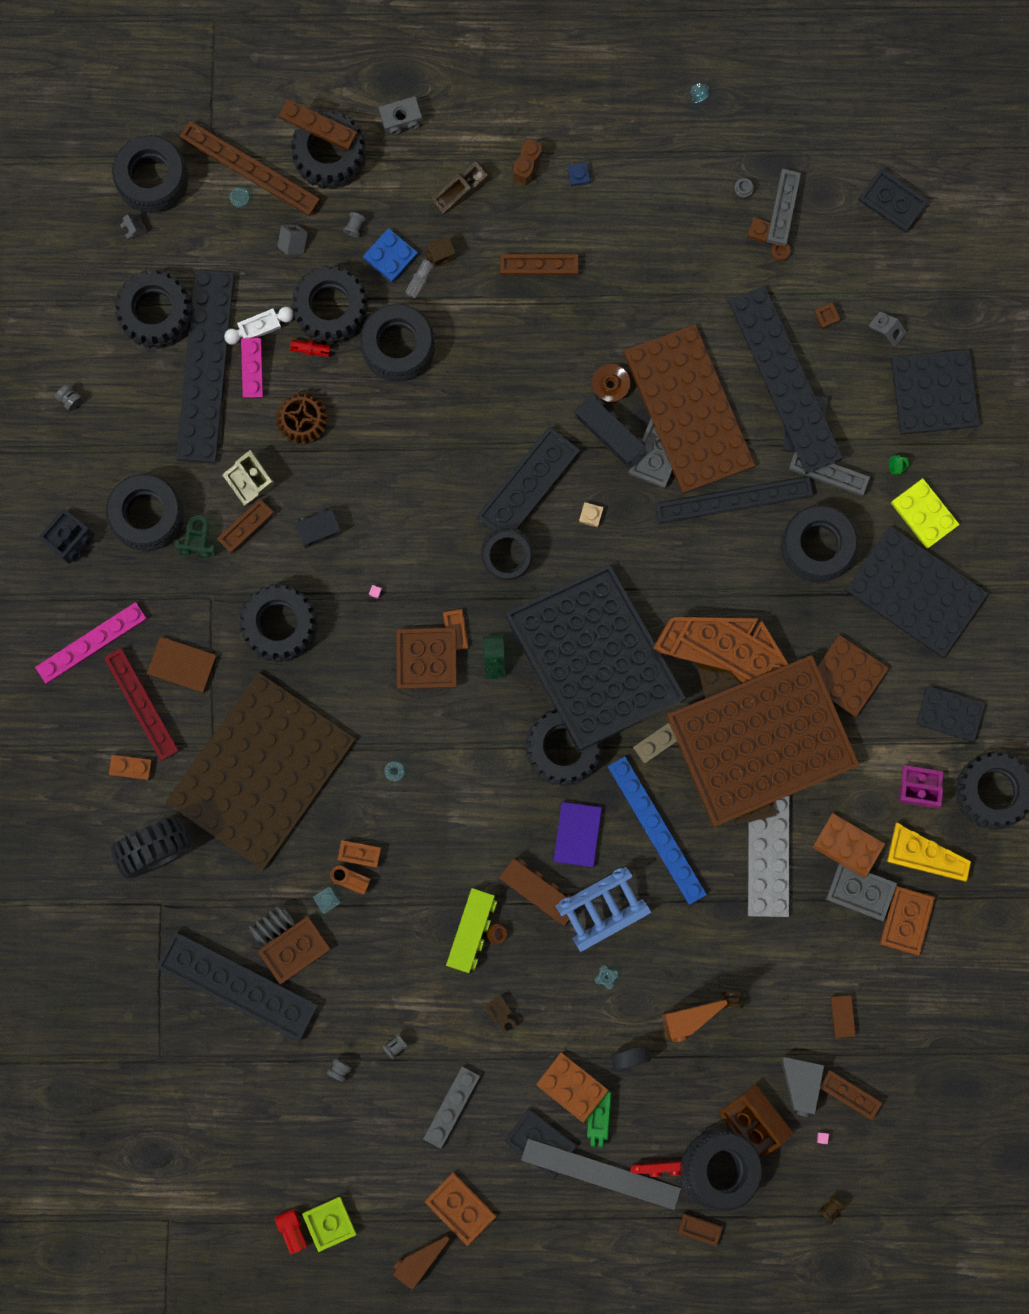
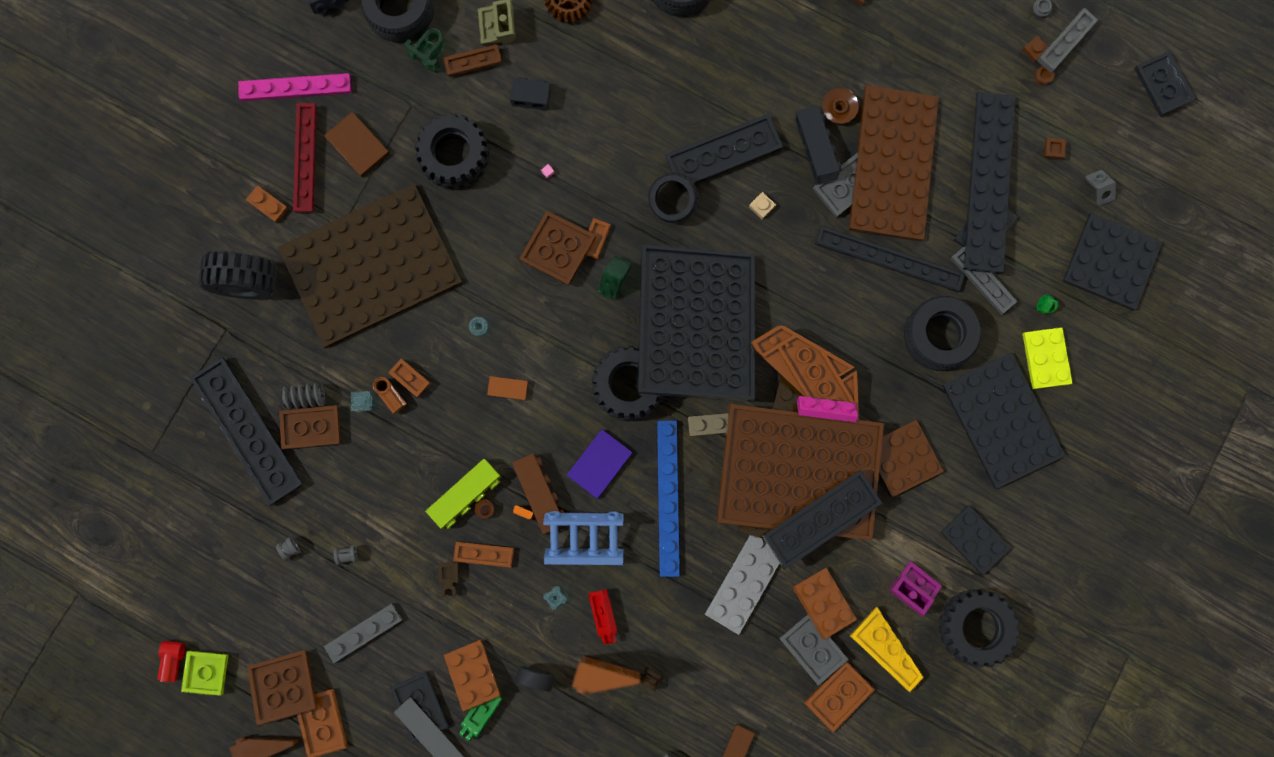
camera: 30 degrees right, 0 degrees up
none -> reddish brown plate [247,650,318,726]
none -> dark orange tile [453,542,514,568]
none -> dark orange tile [487,376,528,401]
none -> orange tile [513,505,534,520]
none -> red hinge [588,589,617,645]
none -> black plate [762,470,882,569]
none -> dark pink plate [797,396,858,422]

